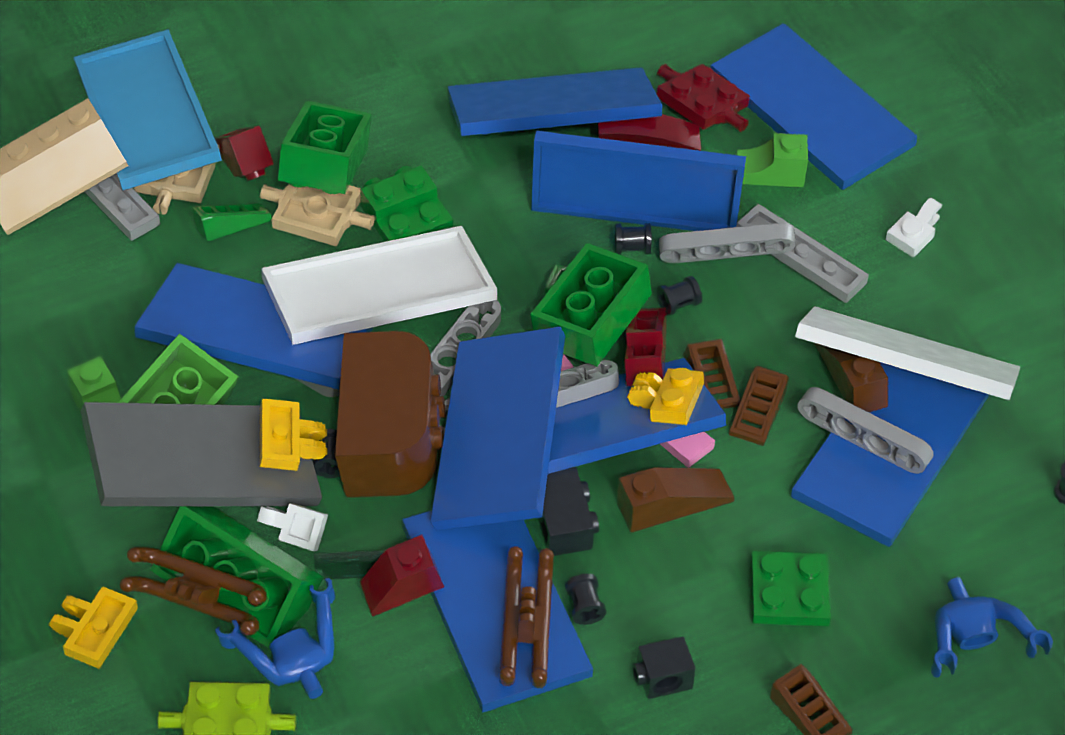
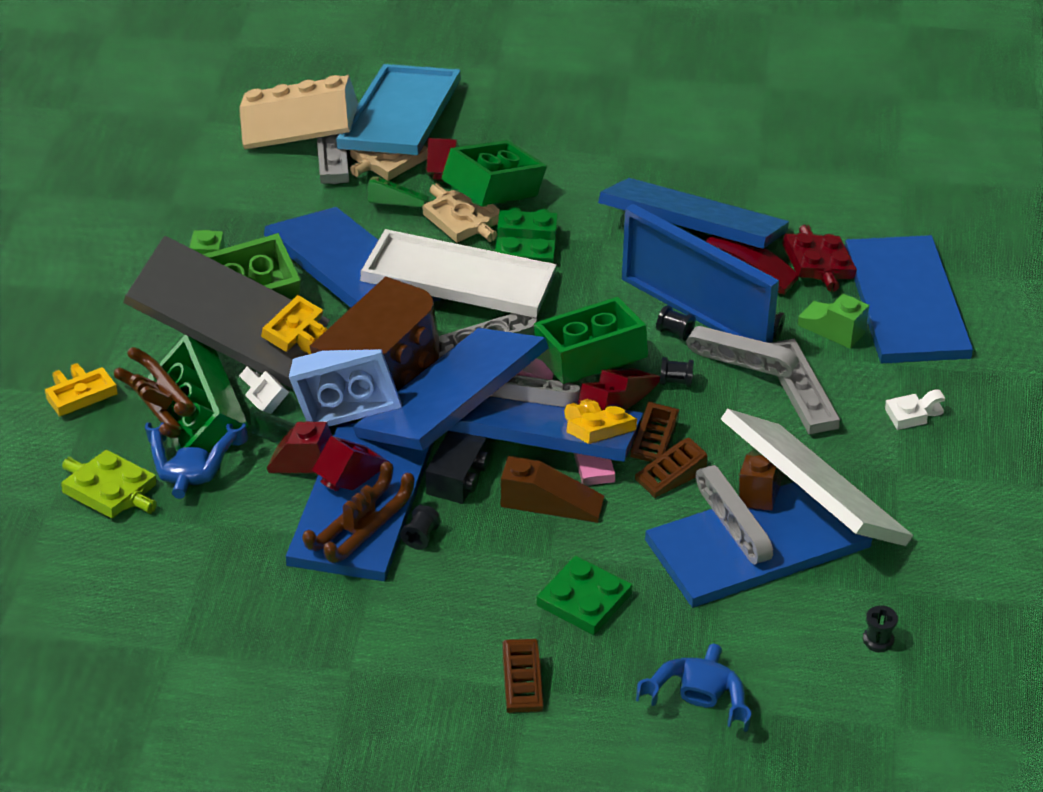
camera: 35 degrees right, 10 degrees down
black brick [632,636,696,699] -> none
none -> light blue slope [289,349,402,426]
none -> dark red slope [312,436,389,491]

